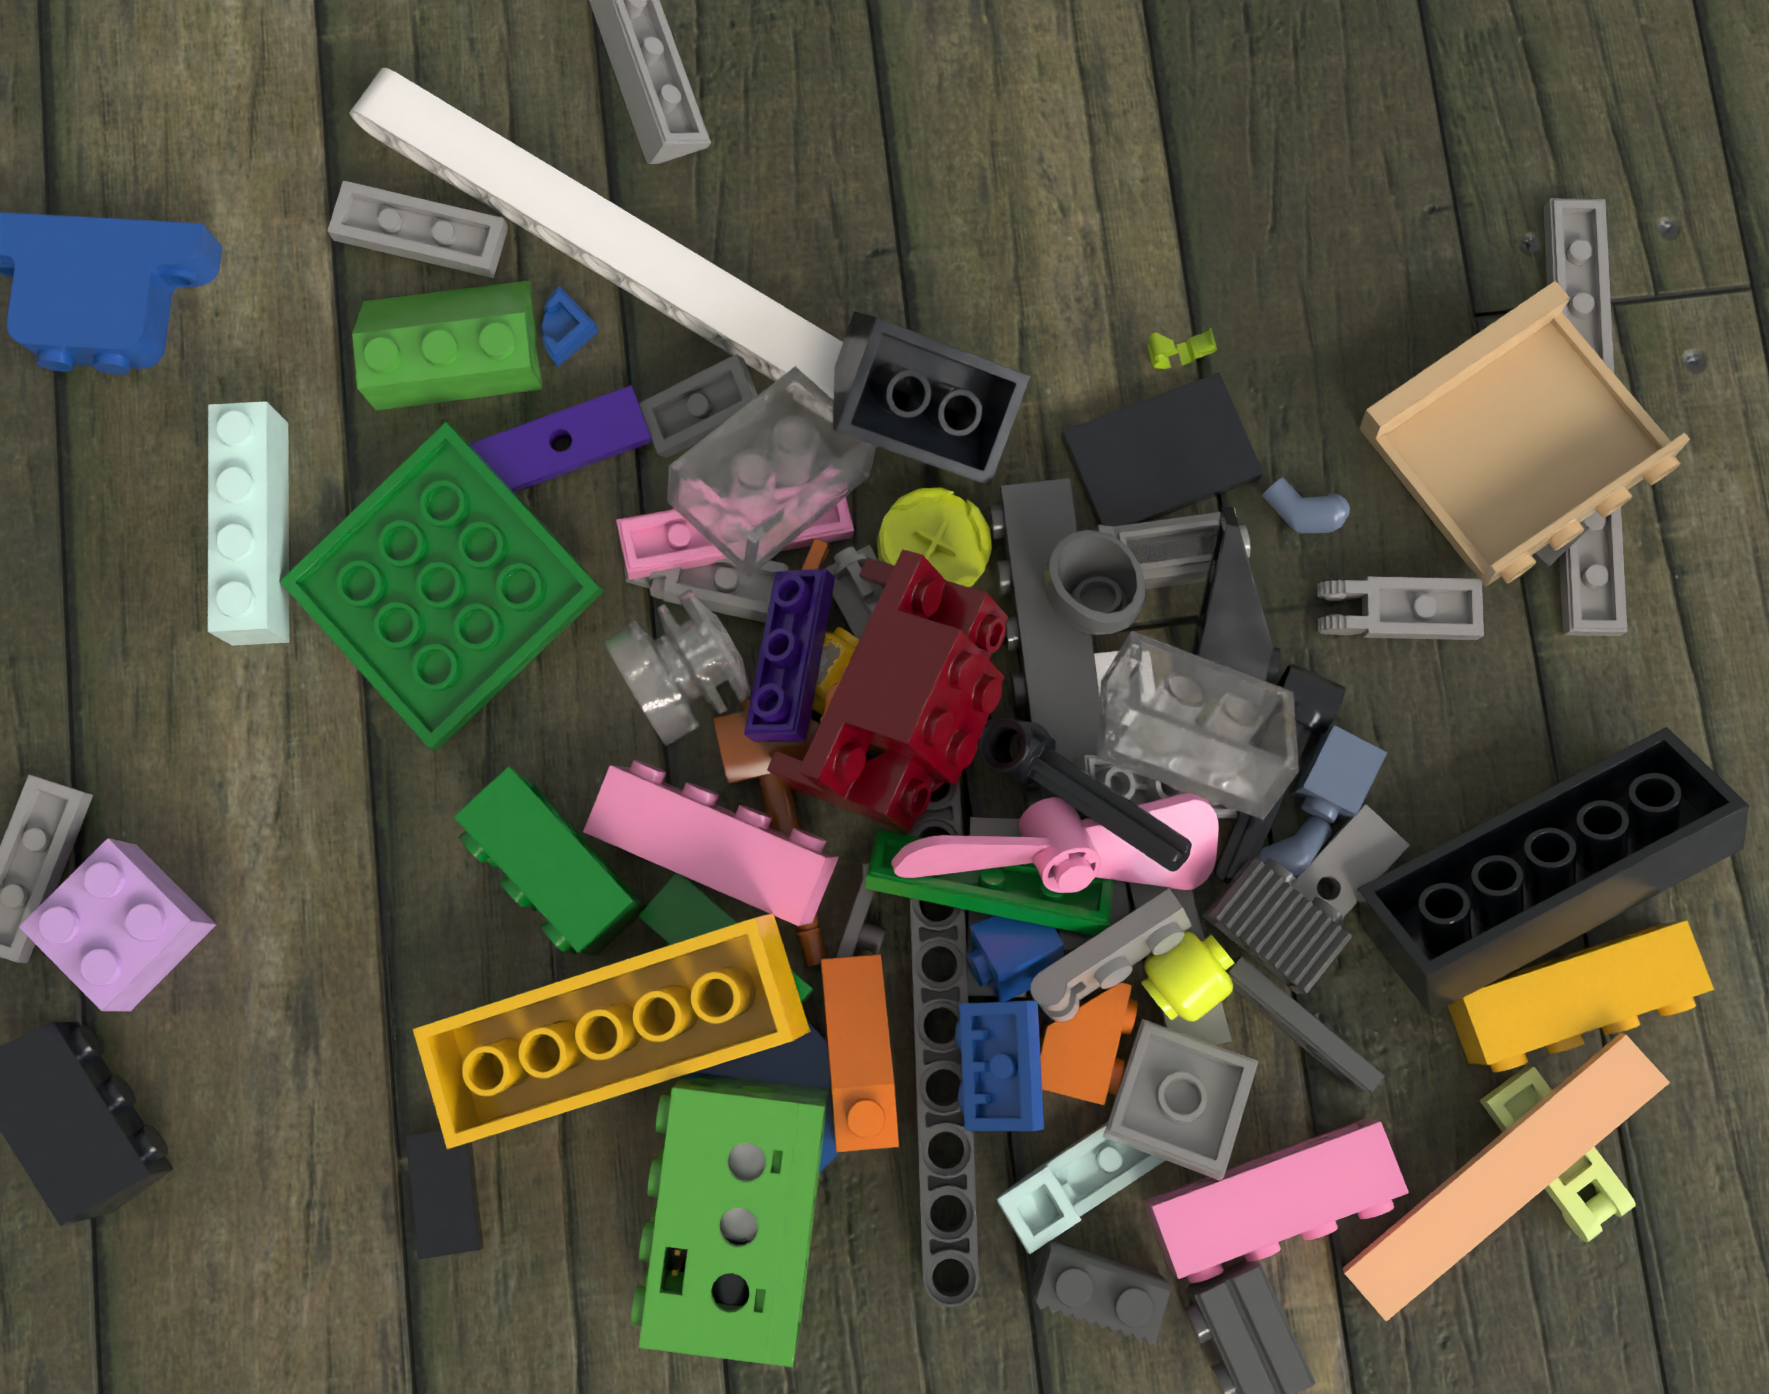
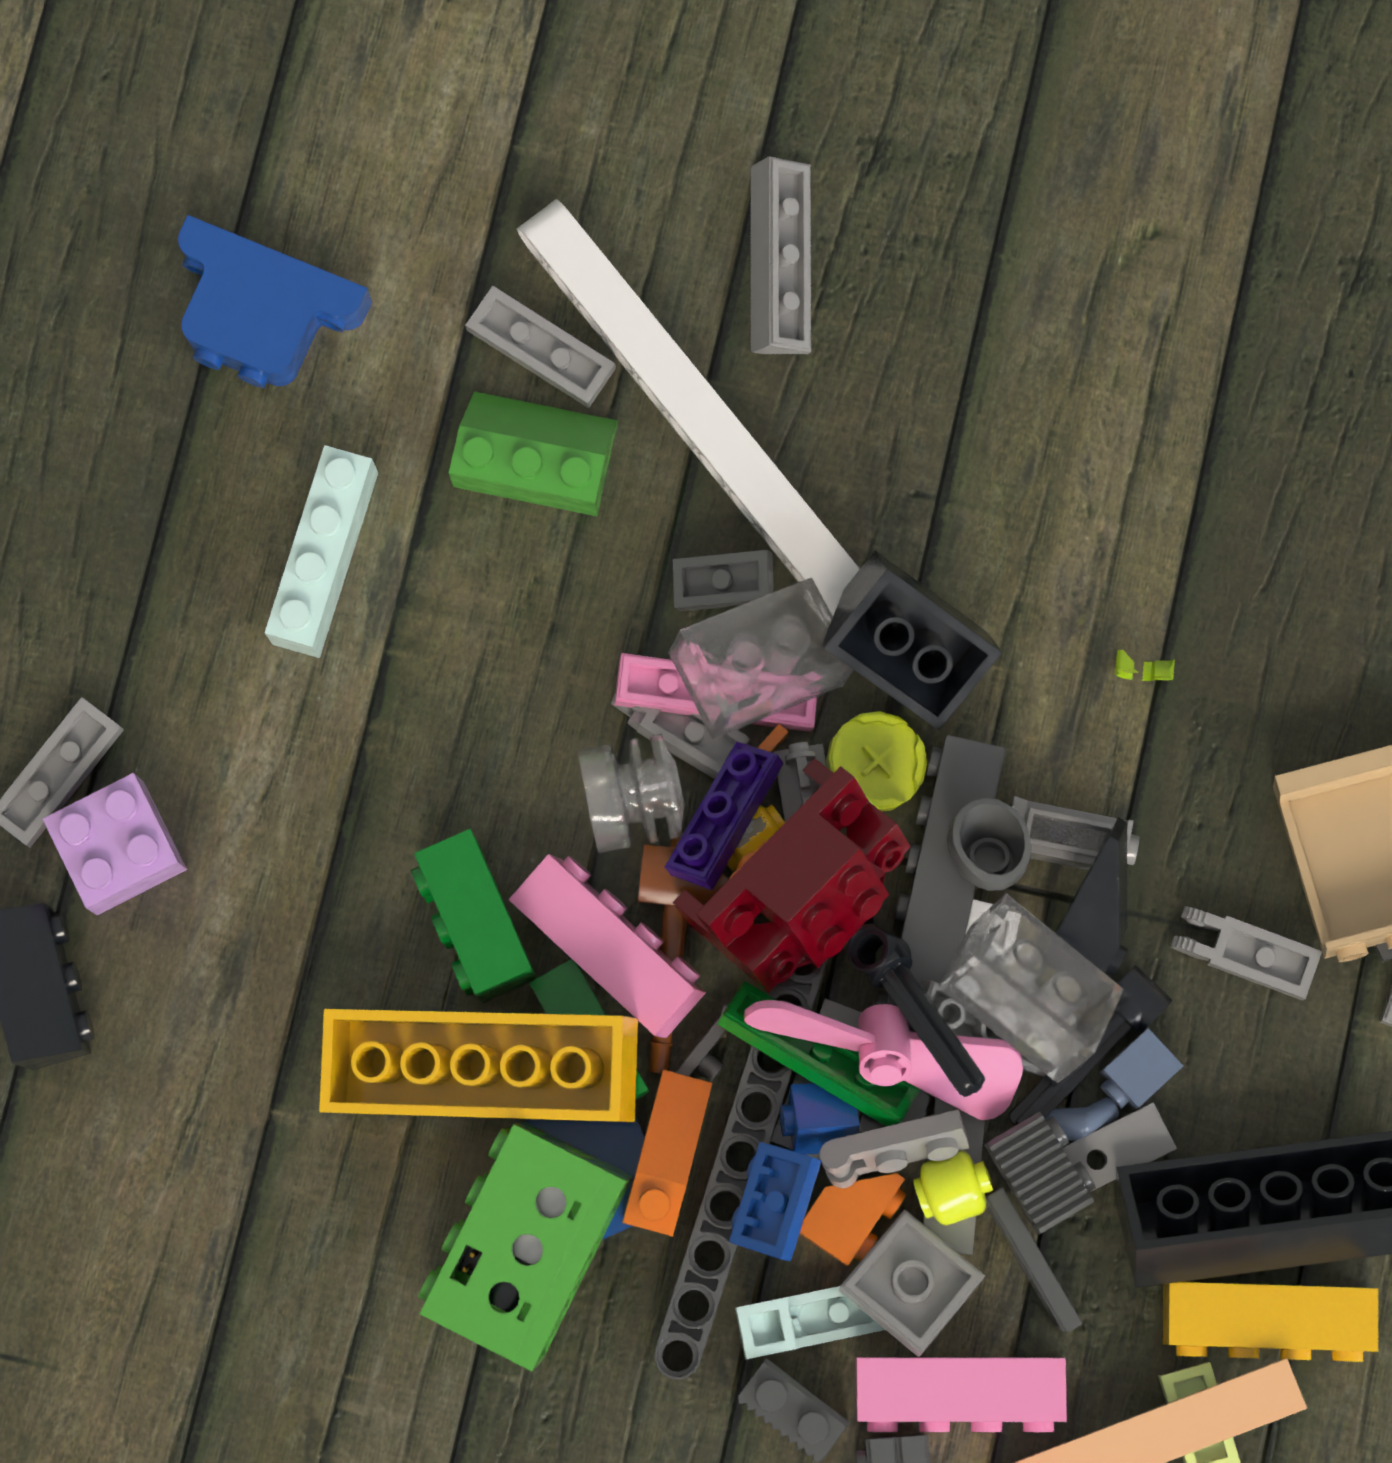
camera: 25 degrees right, 0 degrees up
green plate [279,422,605,750] -> none
black tile [405,1130,483,1260] -> none
dark purple tile [470,385,653,493] -> none
blue tile [542,286,599,368] -> none
black tile [1061,372,1264,527] -> none
sand blue arm [1262,477,1350,534] -> none

